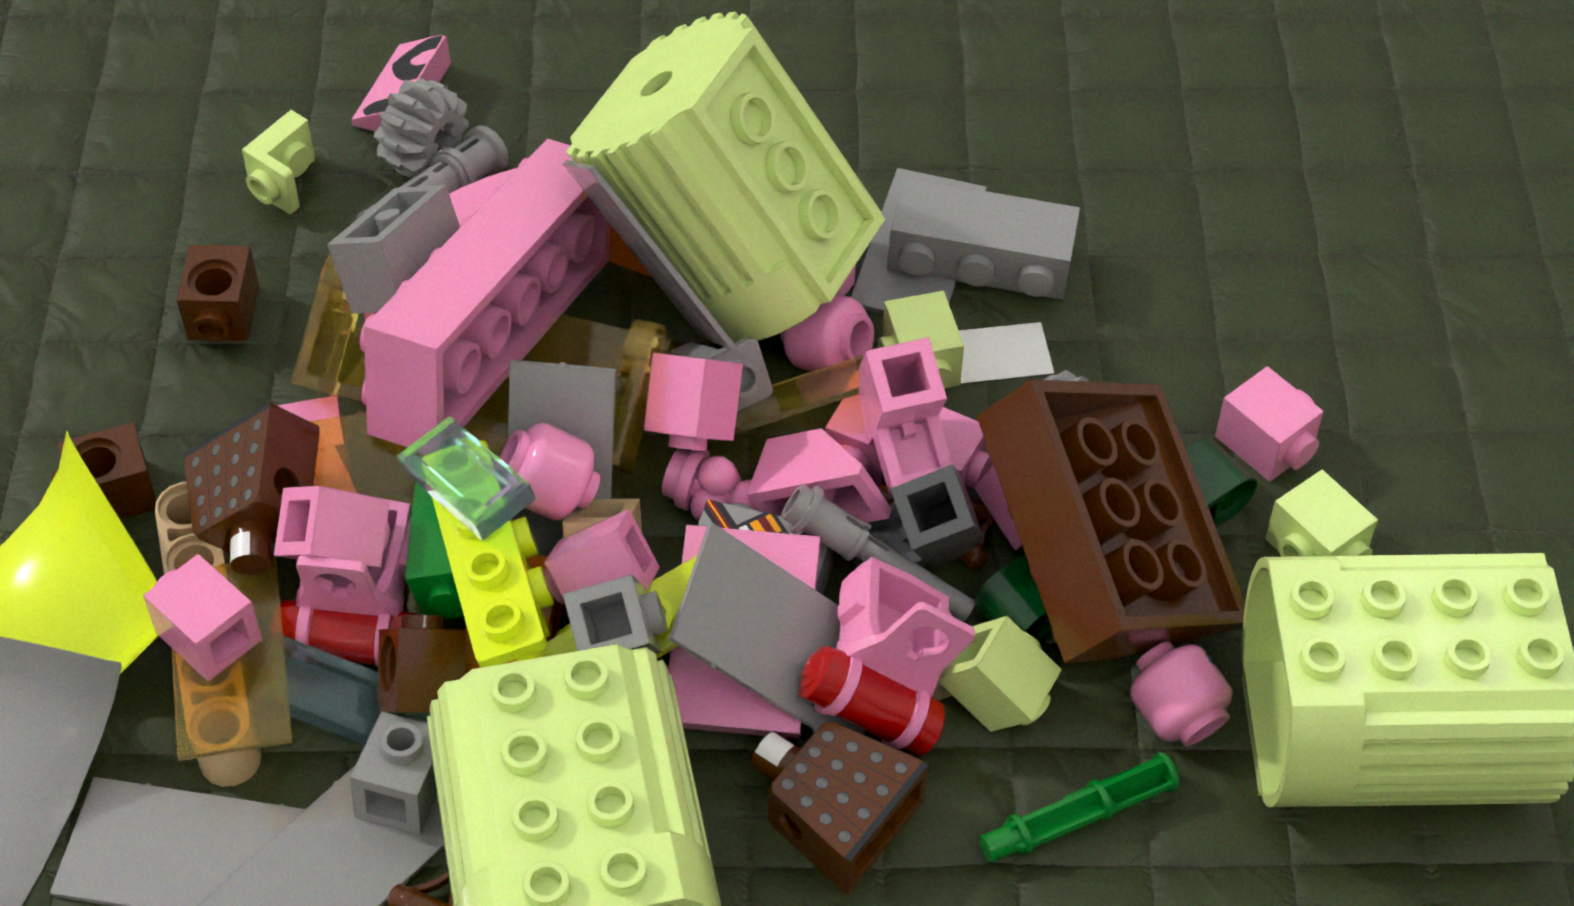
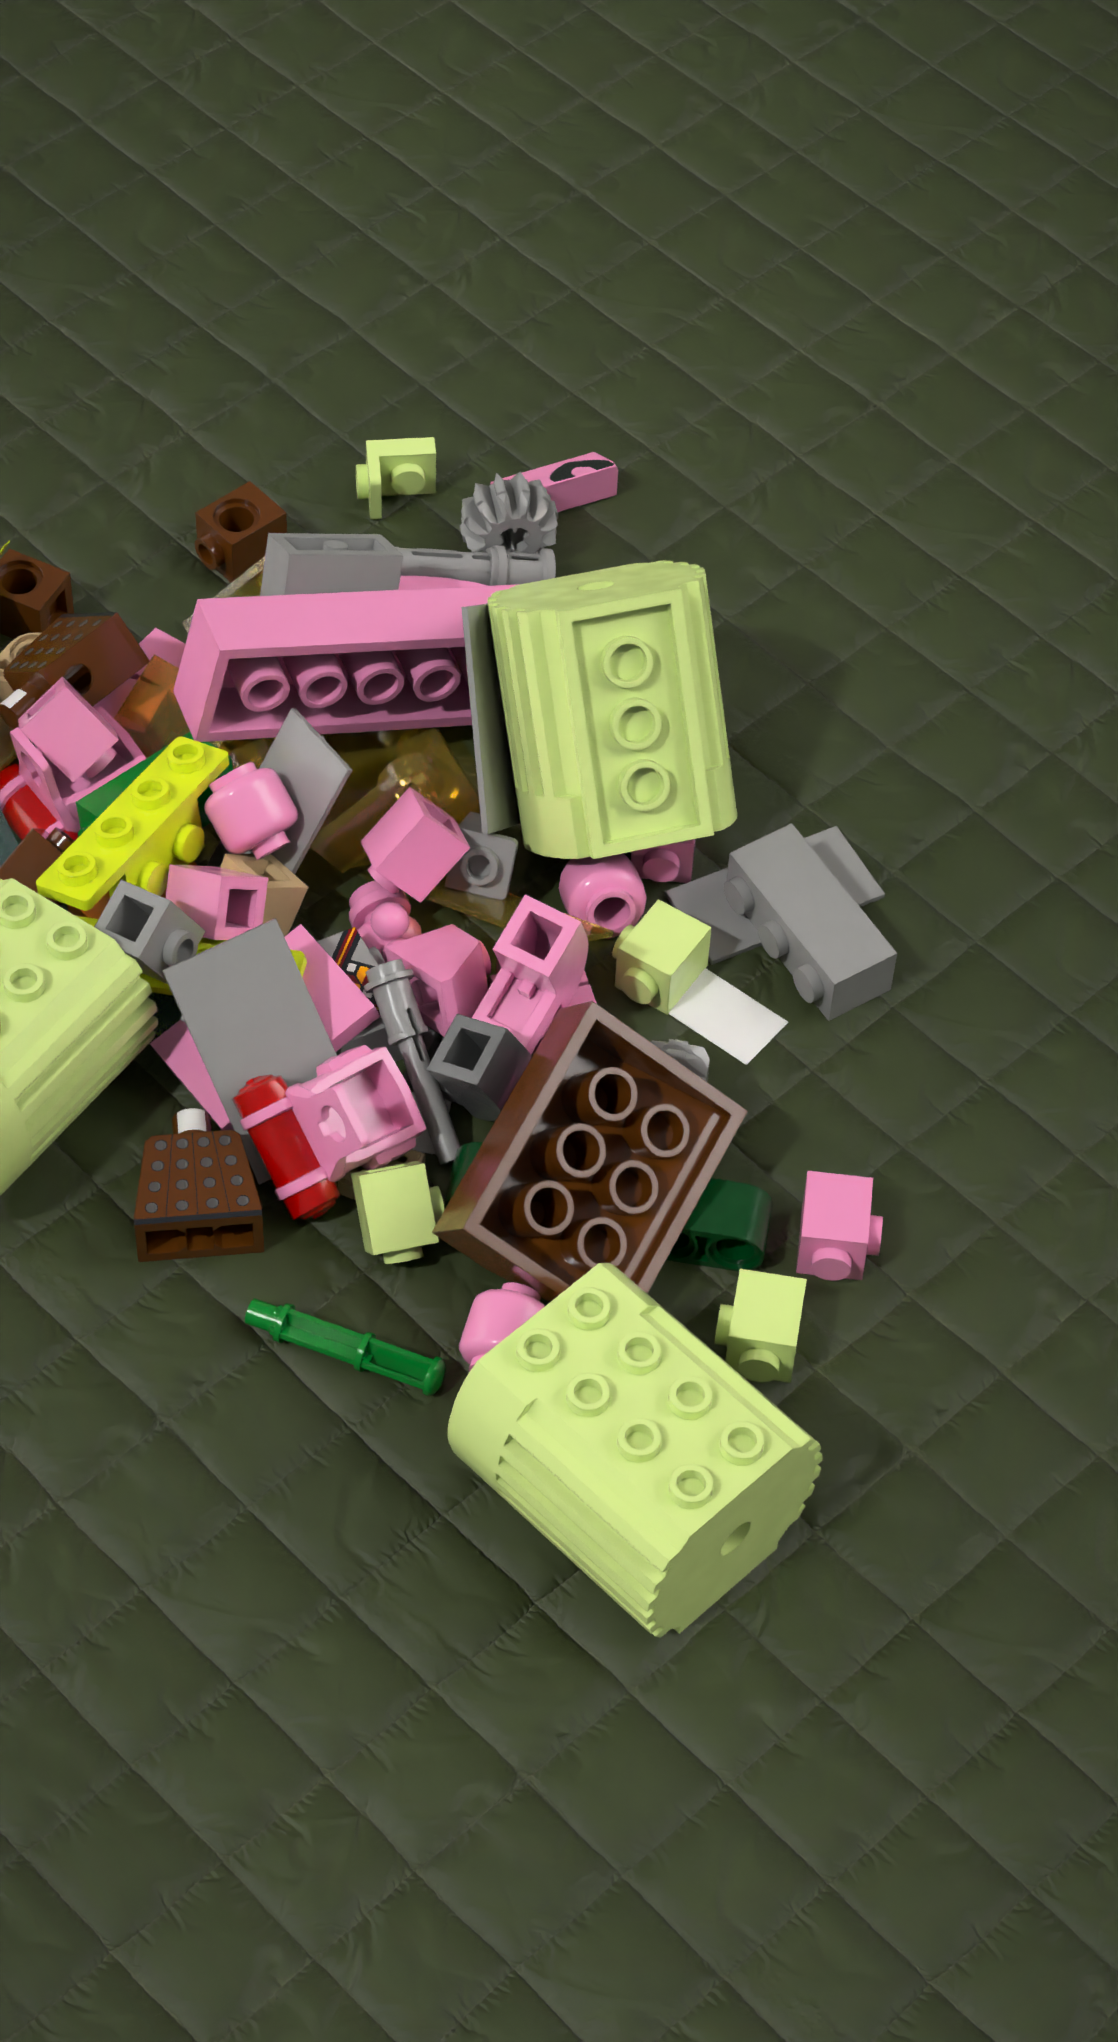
camera: 45 degrees right, 0 degrees up
clear light blue tile [397,416,536,541] -> none

